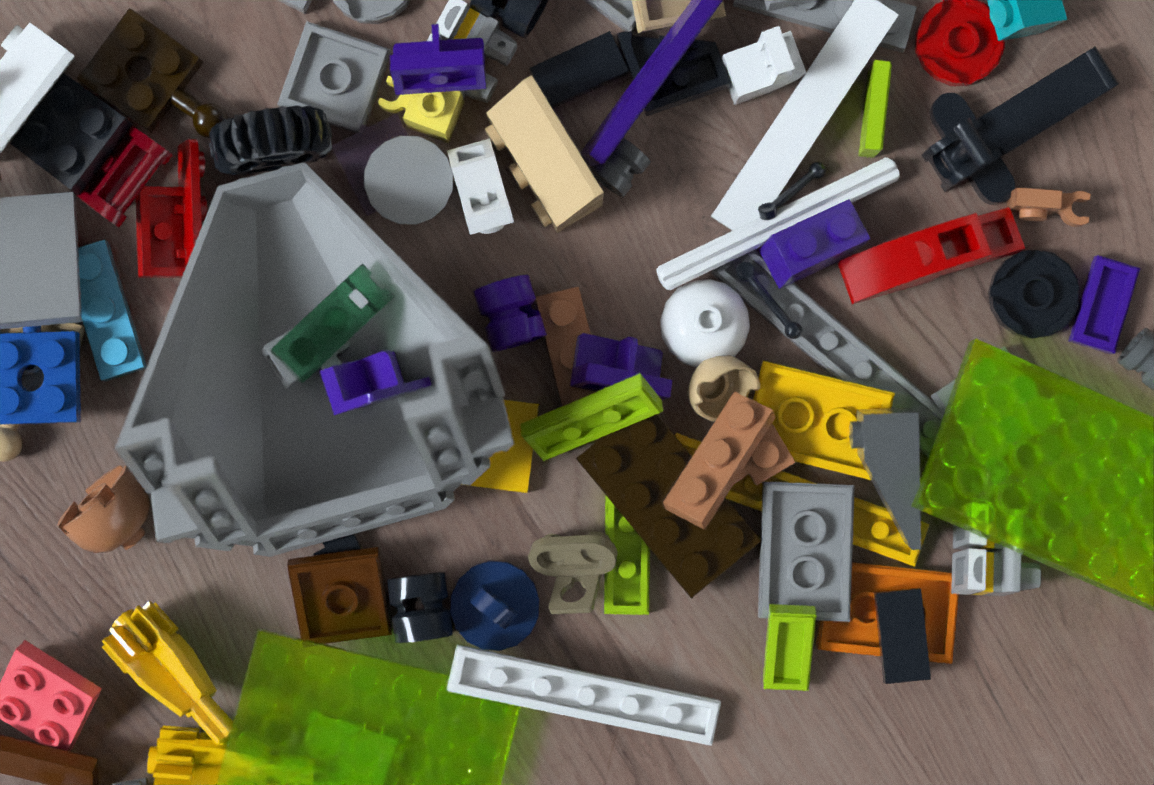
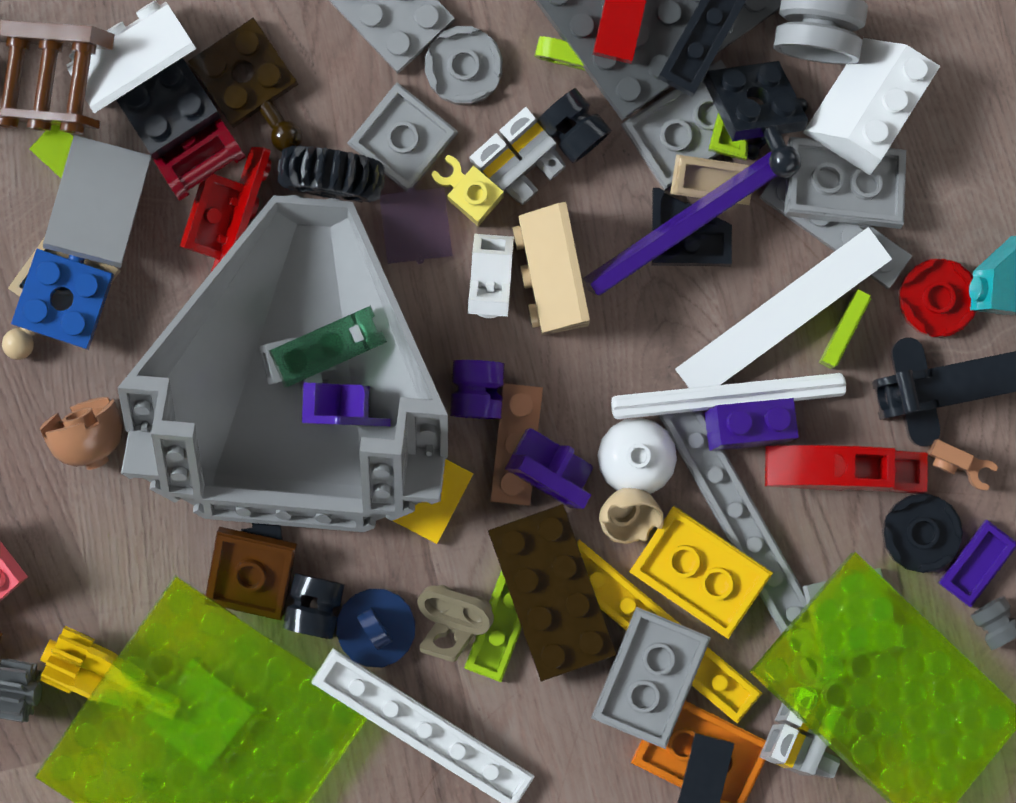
camera: 25 degrees right, 0 degrees up
medium azure plate [78,240,147,381] -> none
yellow piece [102,601,239,746] -> none
light grey tile [364,136,453,225] -> none
dark purple panel [390,24,486,95] -> none
lime tile [521,373,663,461] -> none
black tile [529,31,629,109] -> none
dark grey wheel [590,138,651,198] -> none
nougat plate [663,391,775,530] -> none
white brick [722,26,806,105] -> none
nougat plate [733,424,795,486] -> none
black hinge [736,262,802,339] -> none
black hinge [758,162,826,220] -> none
lime tile [763,604,816,691] -> none
dark grey slope [849,408,921,550] -> none

